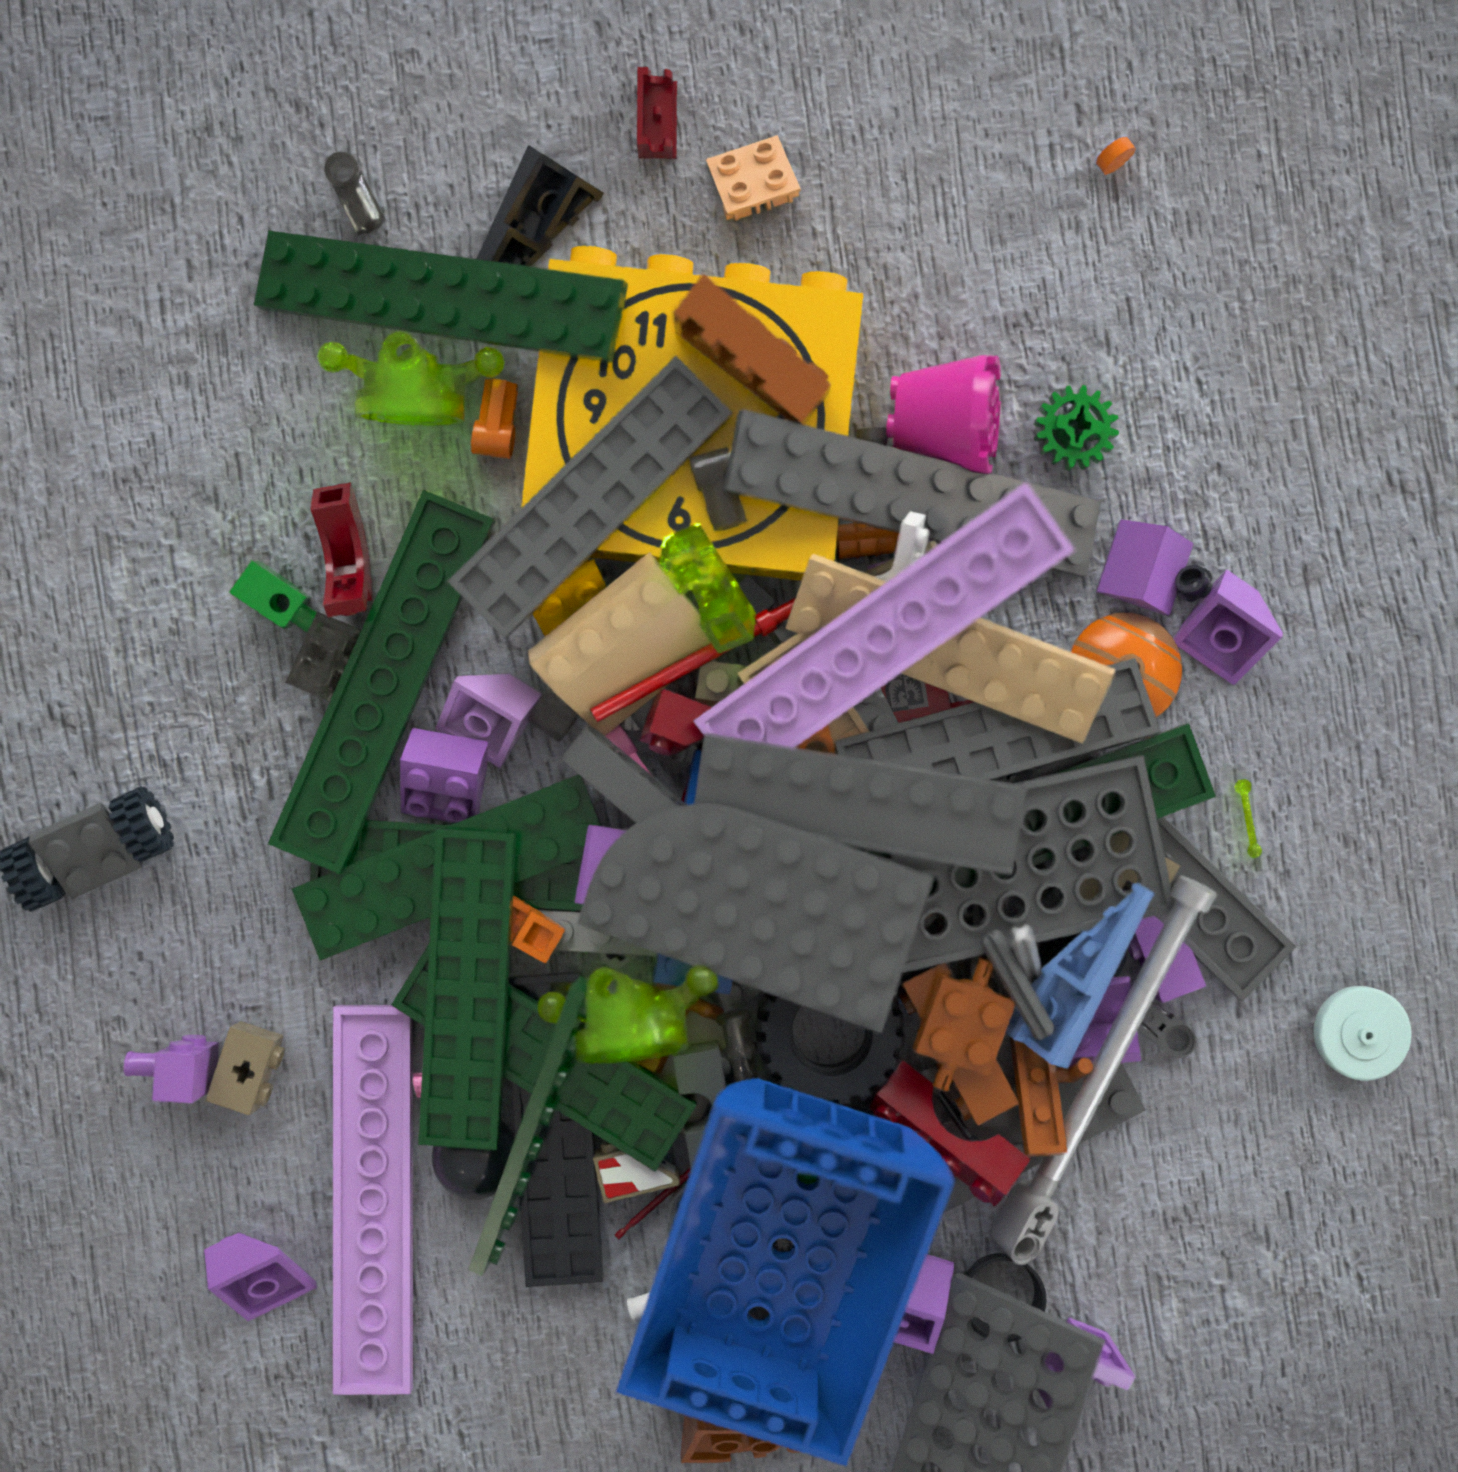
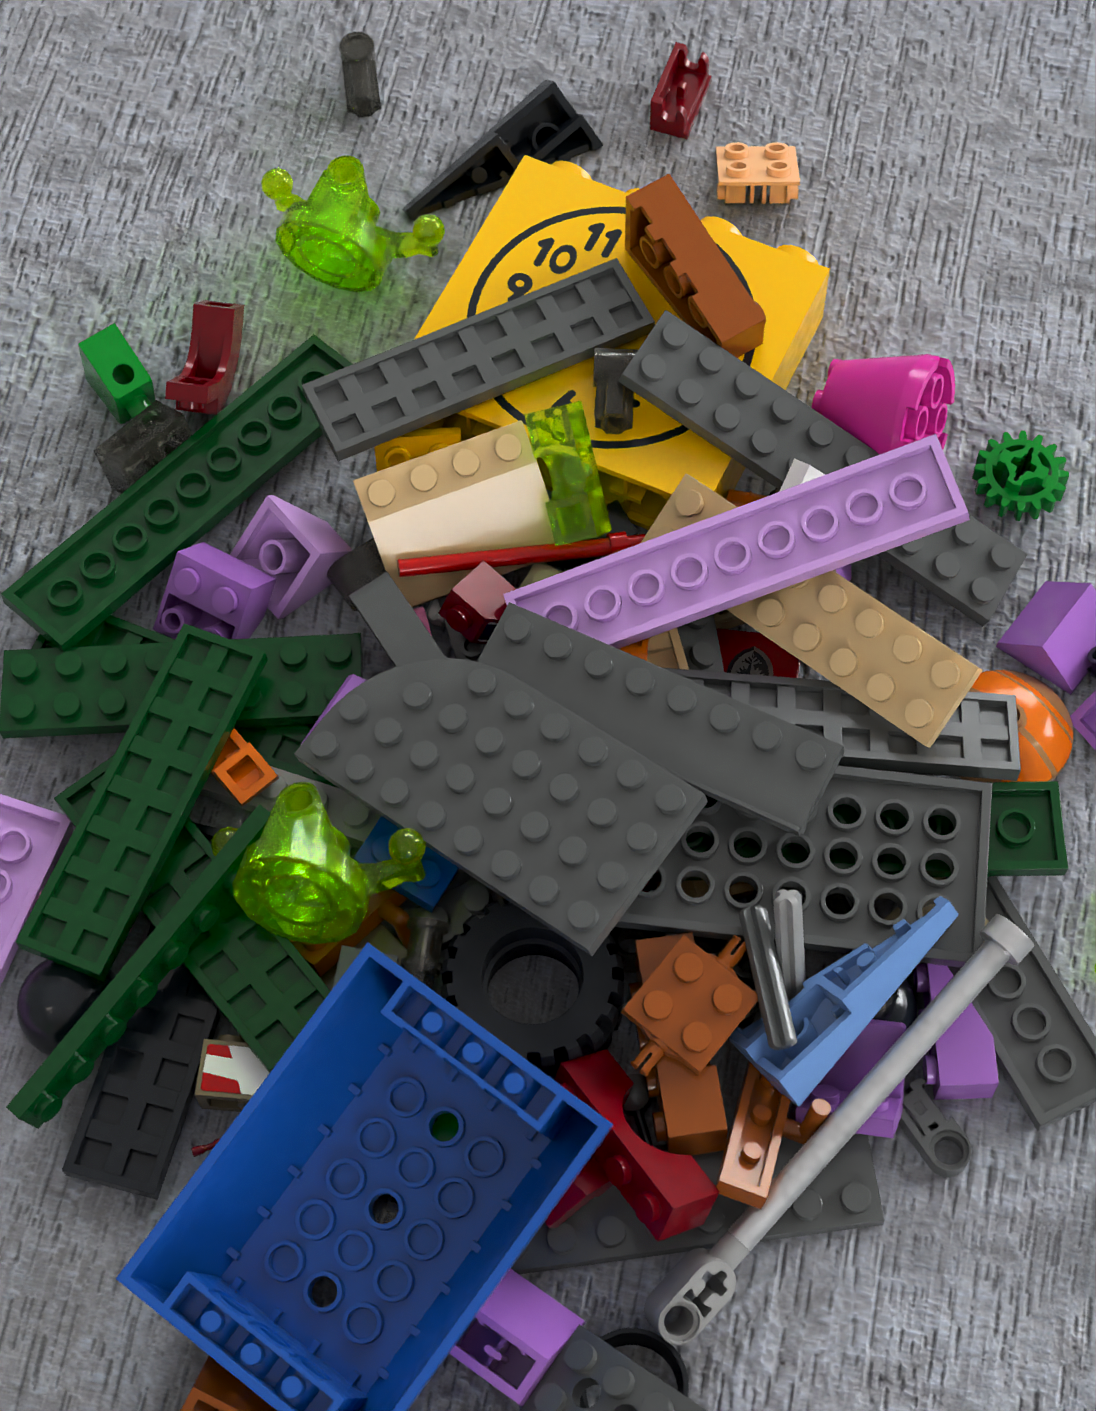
camera: 15 degrees right, 25 degrees down
dark green plate [253,230,628,363] -> none
orange piece [471,378,519,459] -> none

